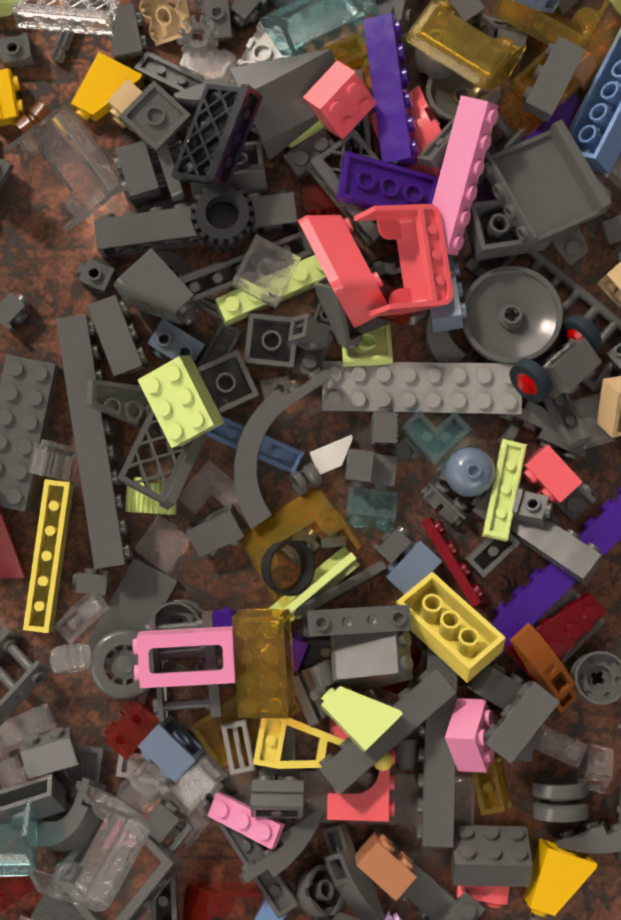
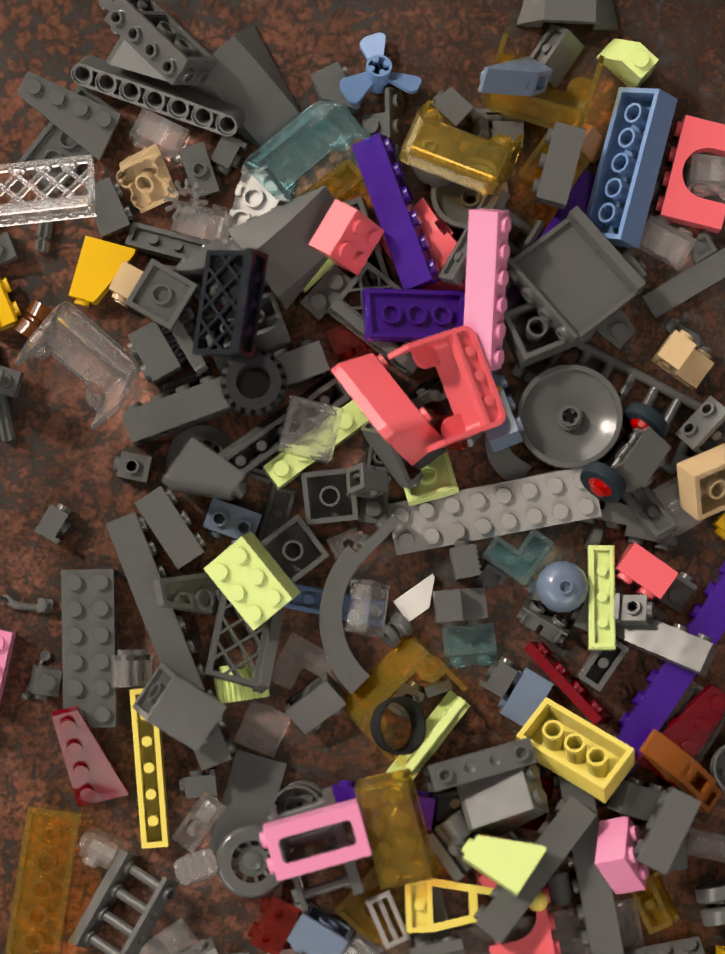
camera: 10 degrees left, 0 degrees up
dark grey tile [294,561,387,622] -> none
none -> dark grey slope [132,662,227,752]
none -> clear brick [344,579,390,638]

